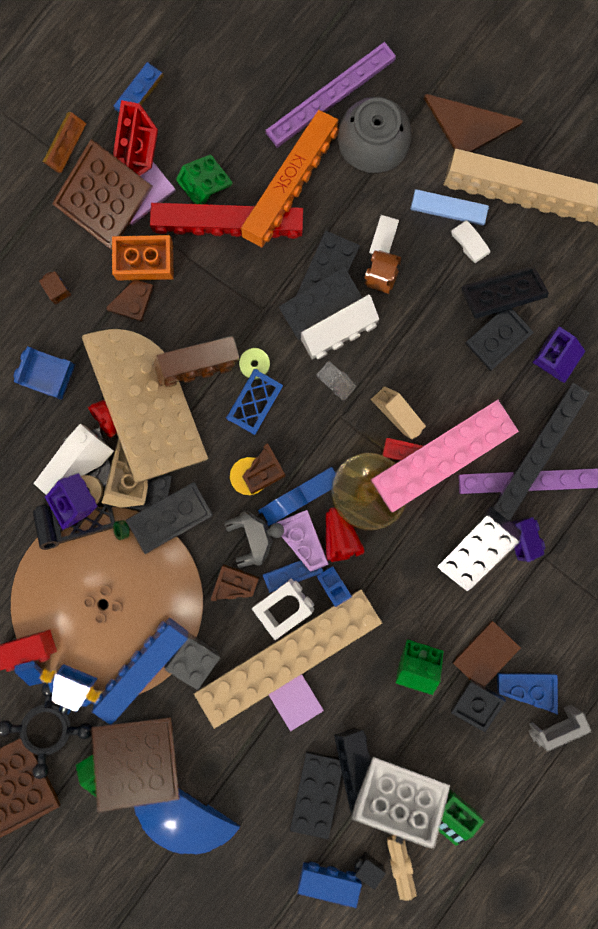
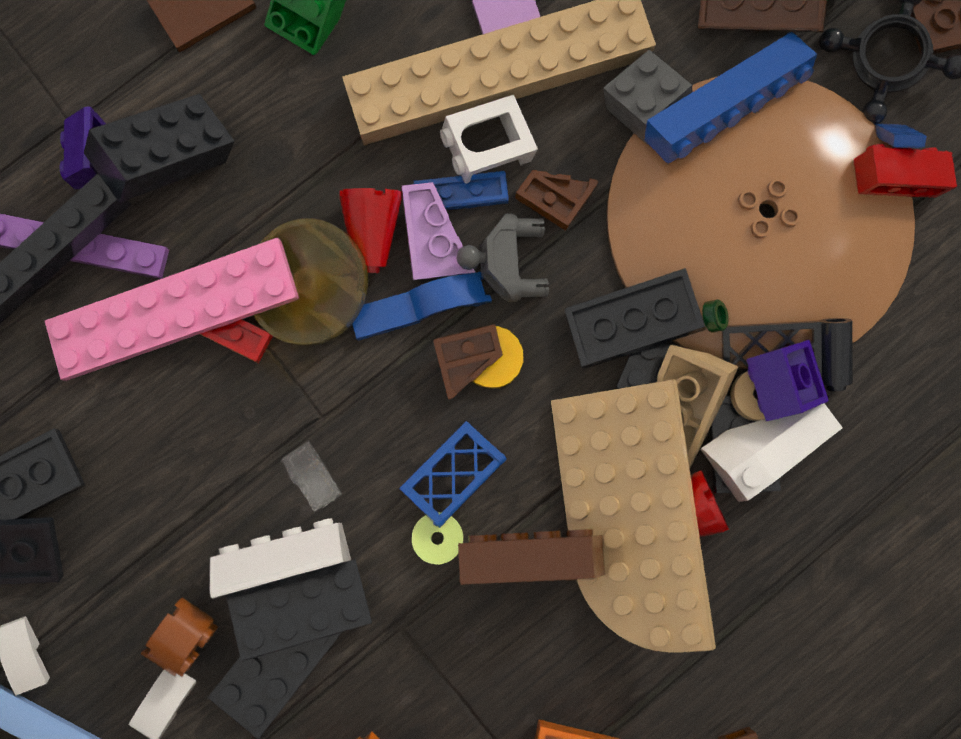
camera: 165 degrees left, 5 degrees down
blue panel [14,346,75,400] -> none
torso [40,664,102,714] -> none
reddish brown wing [106,279,154,322] -> none
blue slope [317,566,352,607] -> none
tan slope [371,387,426,439] -> none

